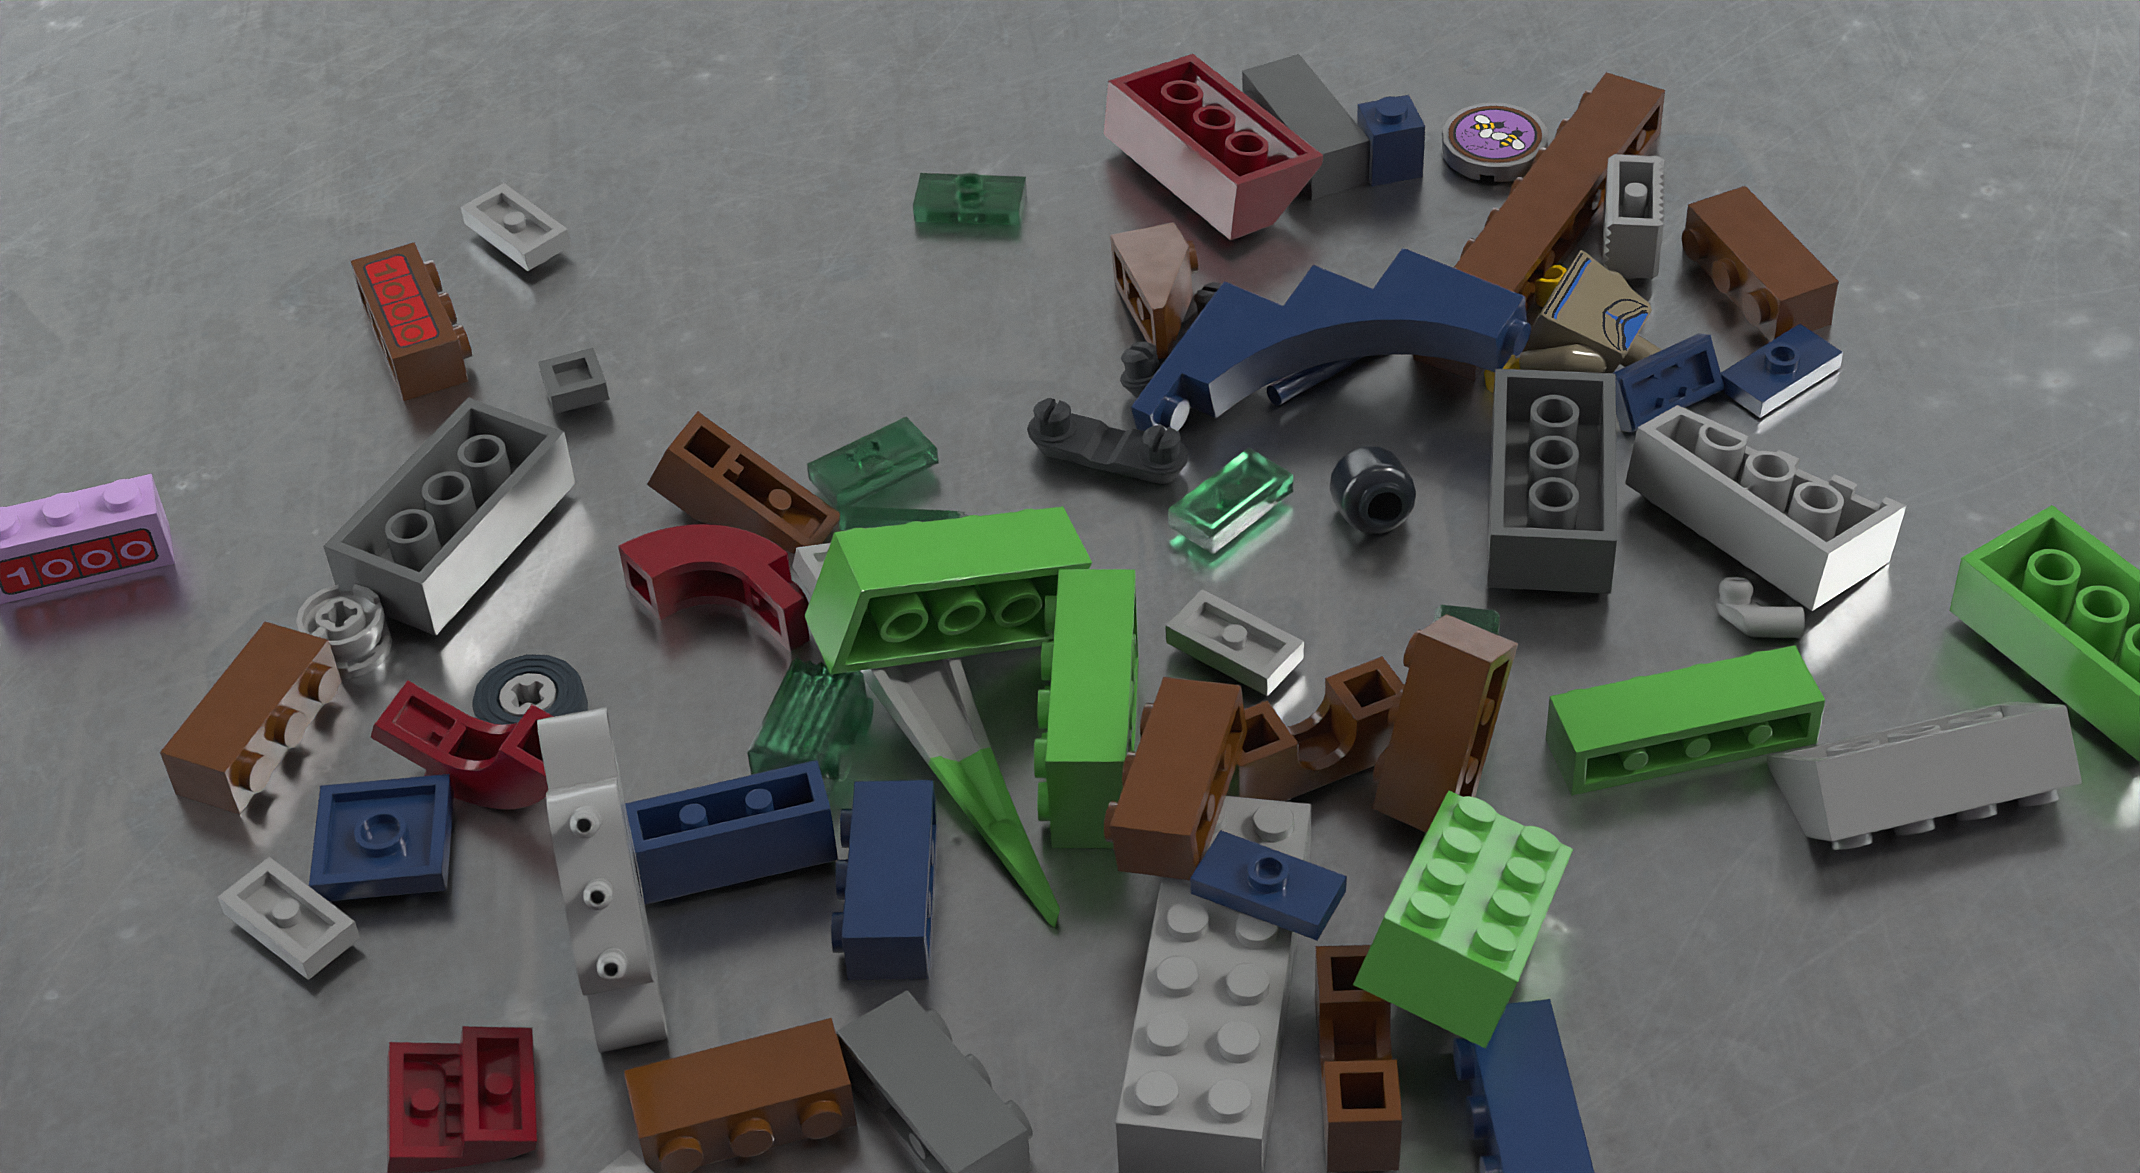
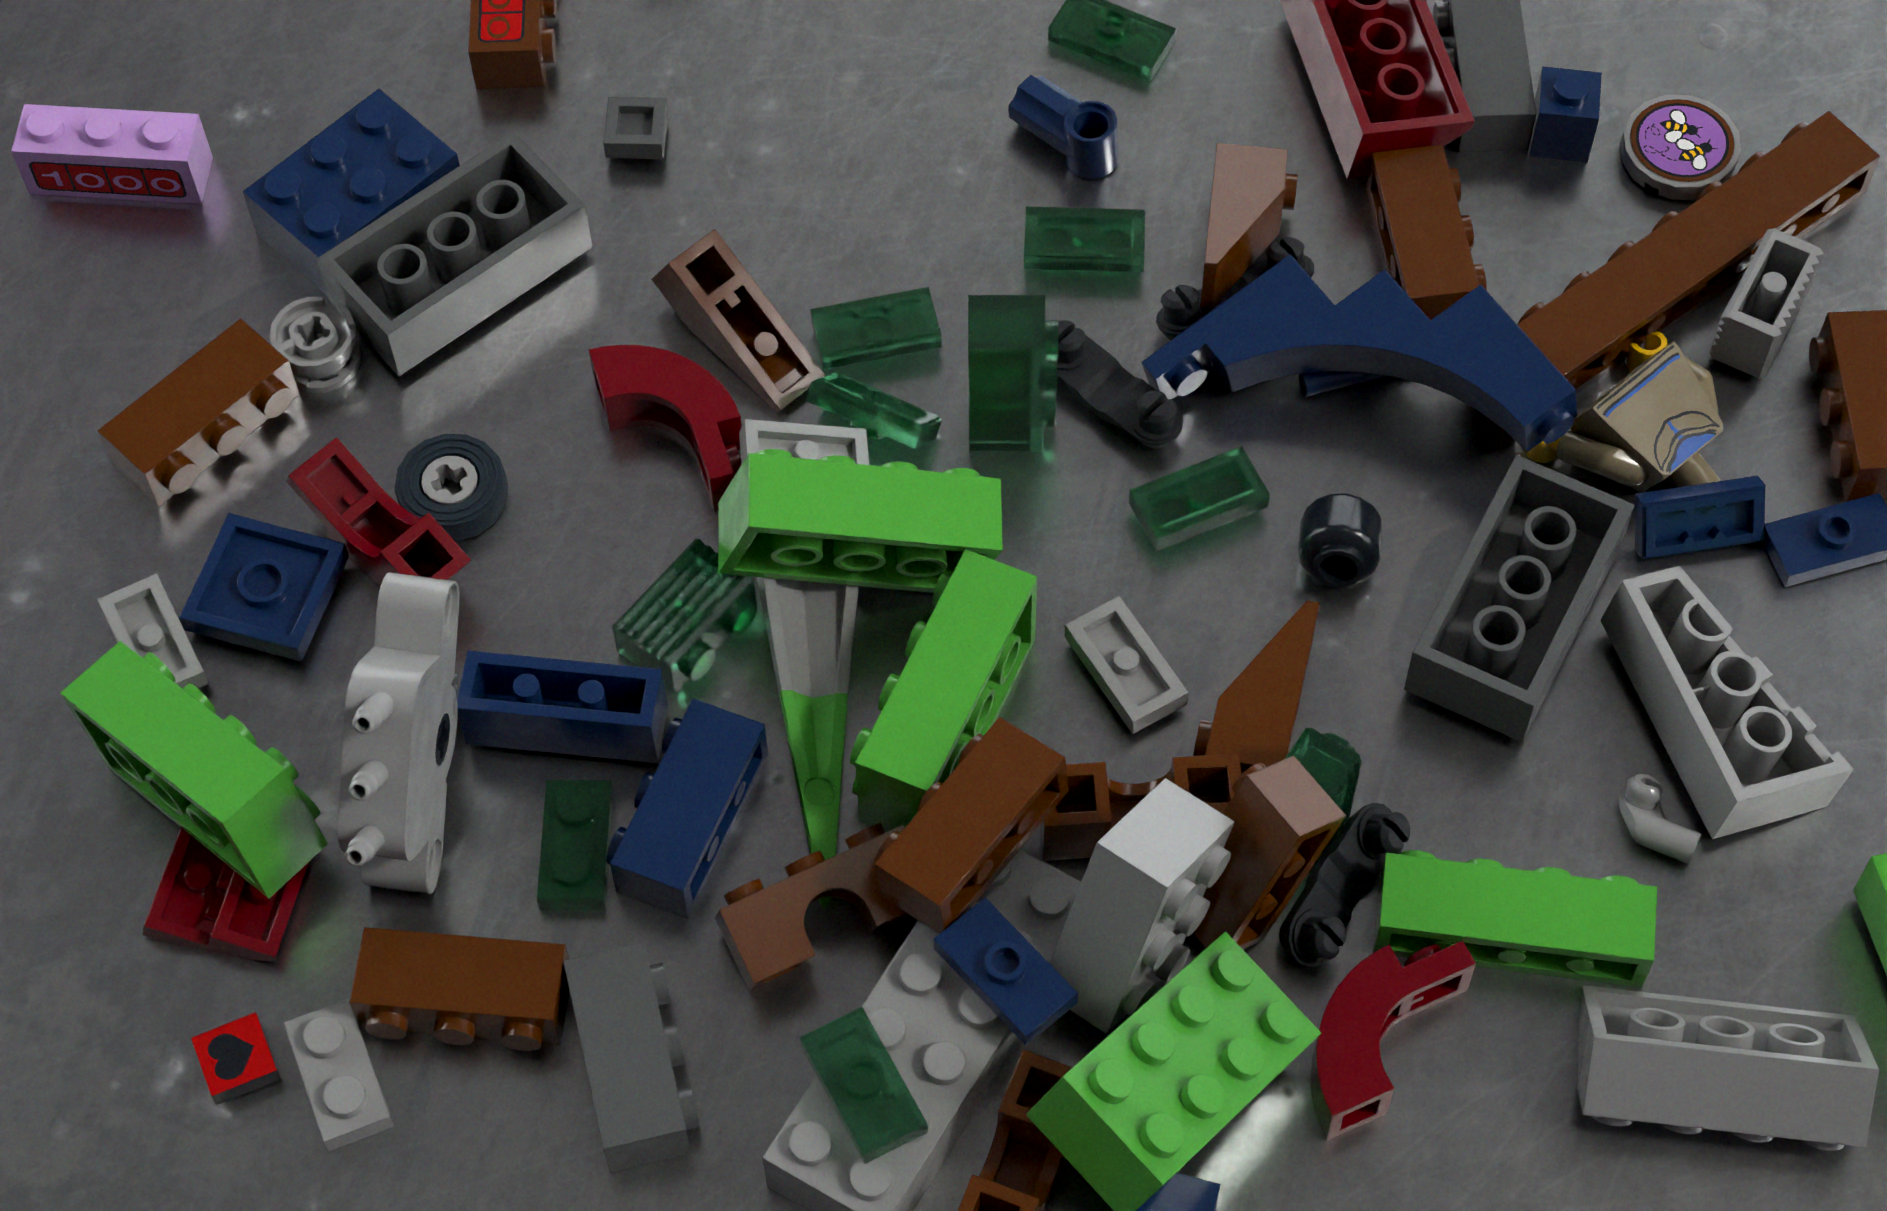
camera: 20 degrees right, 15 degrees up
none -> bright green brick [60,641,328,898]
none -> dark blue brick [243,88,460,296]
none -> clear green plate [537,780,614,911]
none -> reddish brown arch [715,823,910,991]
none -> clear green plate [800,1007,928,1164]
none -> clear green brick [968,295,1058,452]
none -> dark blue piece [1008,75,1118,179]
none -> clear green plate [1024,206,1145,272]
none -> light grey brick [1050,778,1235,1034]
none -> reddish brown slope [1193,600,1320,774]
none -> black piece [1279,803,1410,966]
none -> dark red arch [1310,941,1476,1141]
none -> reddish brown brick [1366,144,1487,321]

